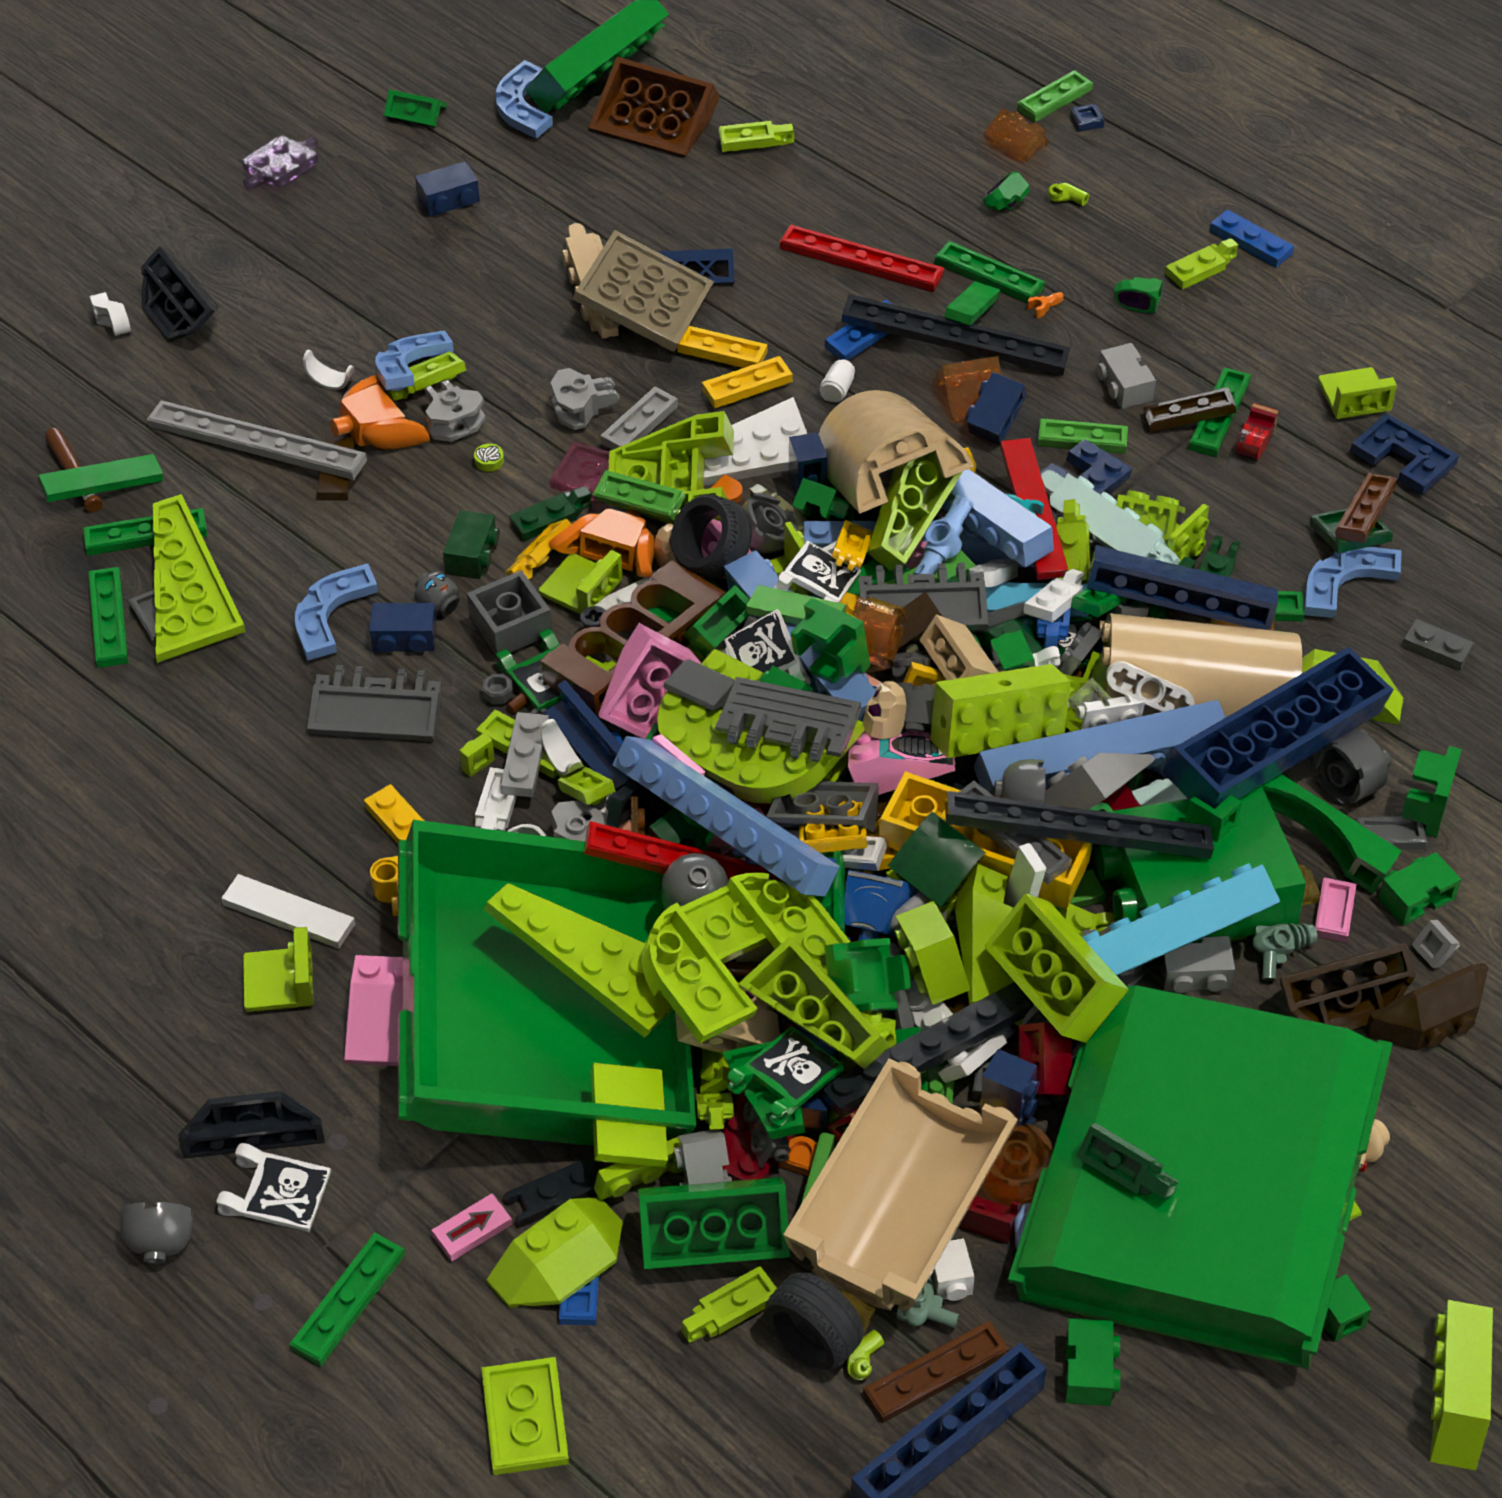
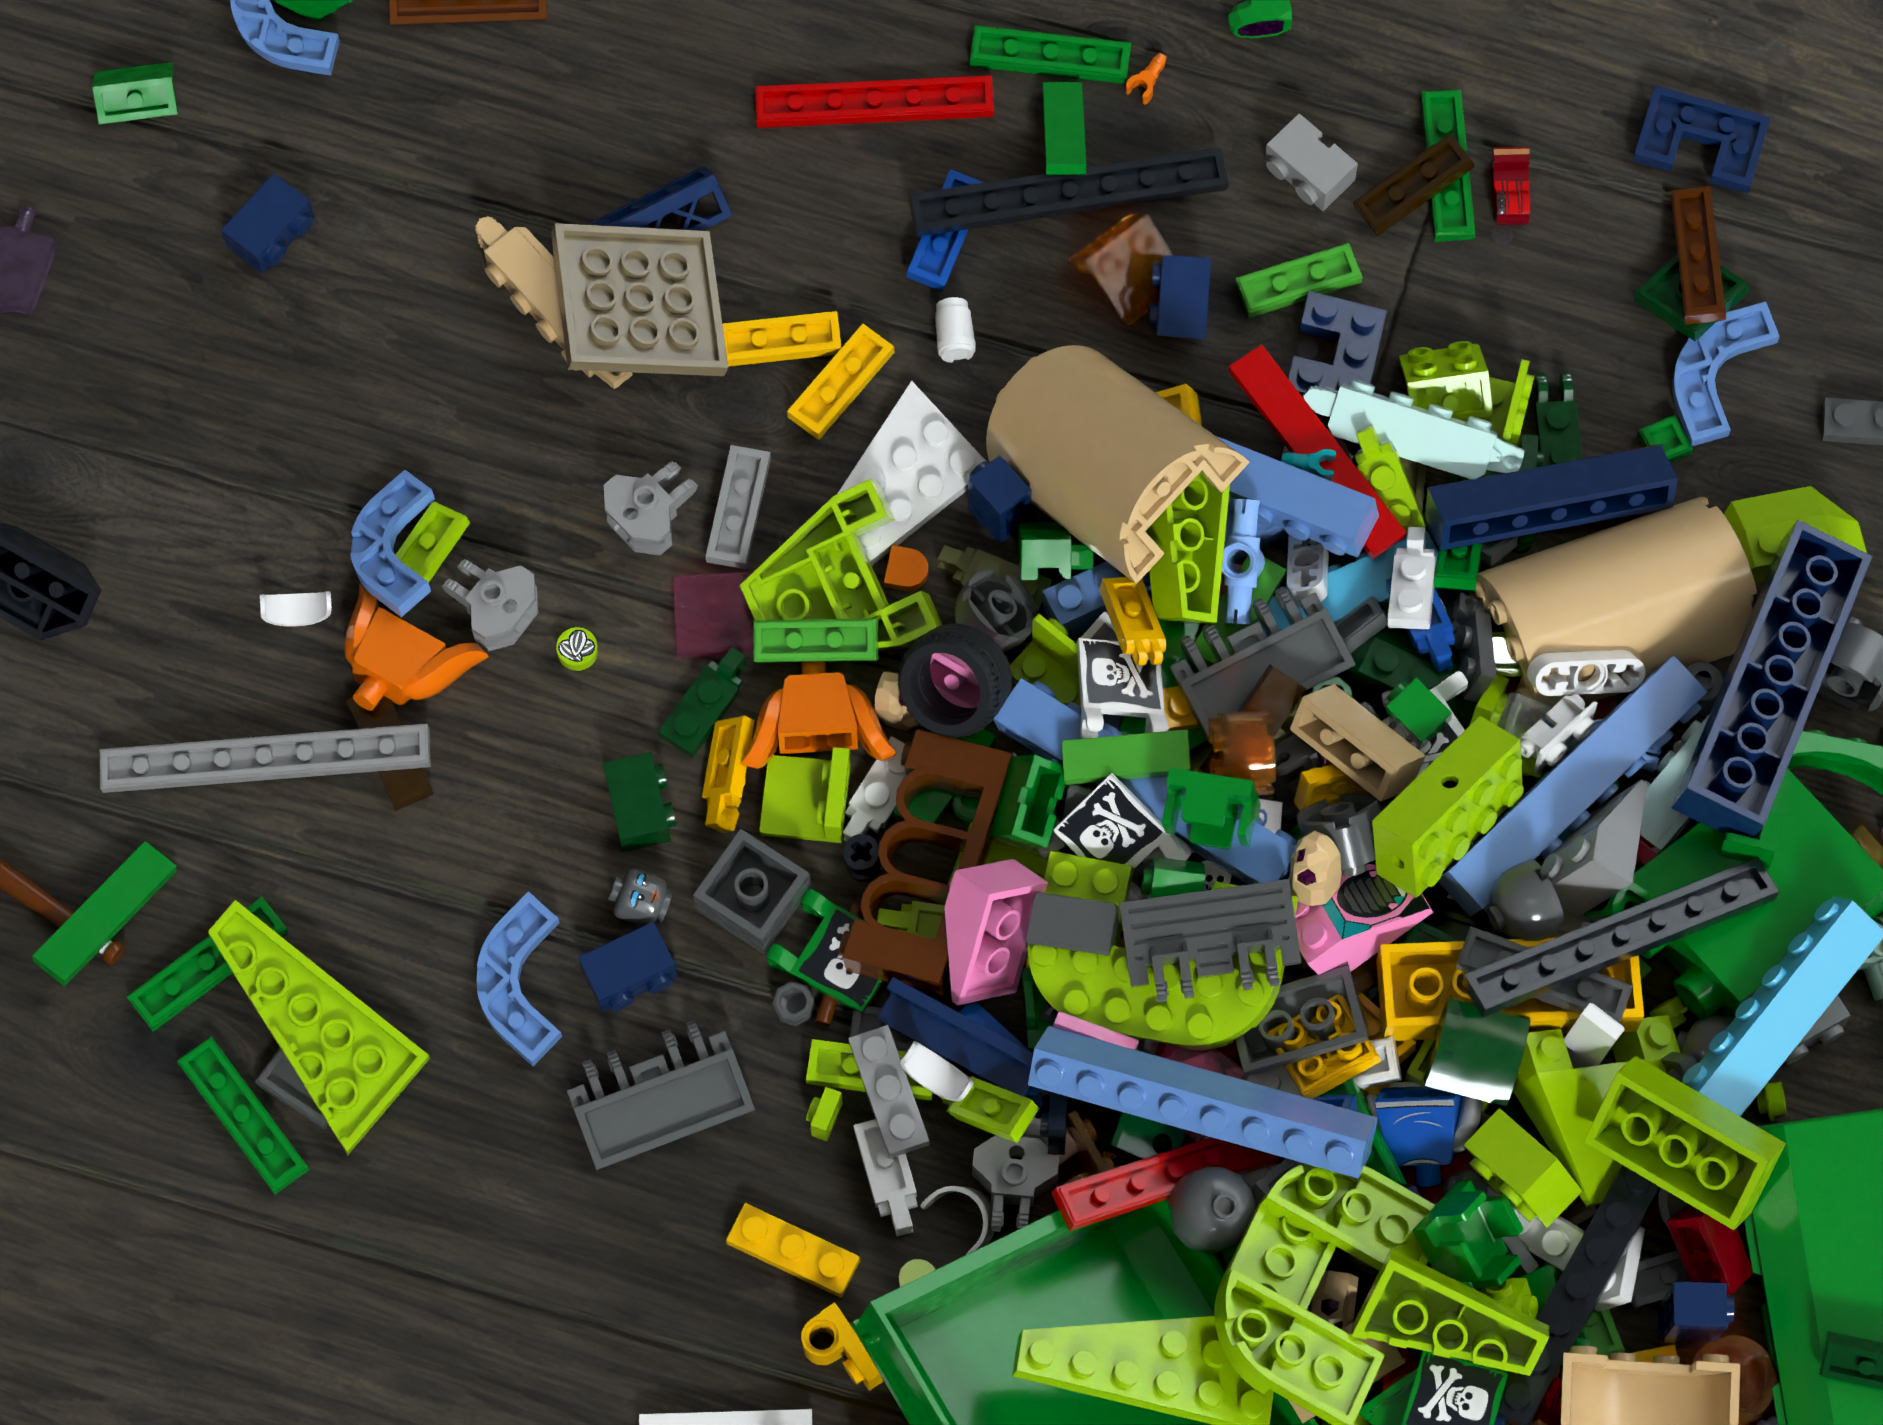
camera: 25 degrees left, 20 degrees up
lime bracket [1318,367,1397,419] -> none

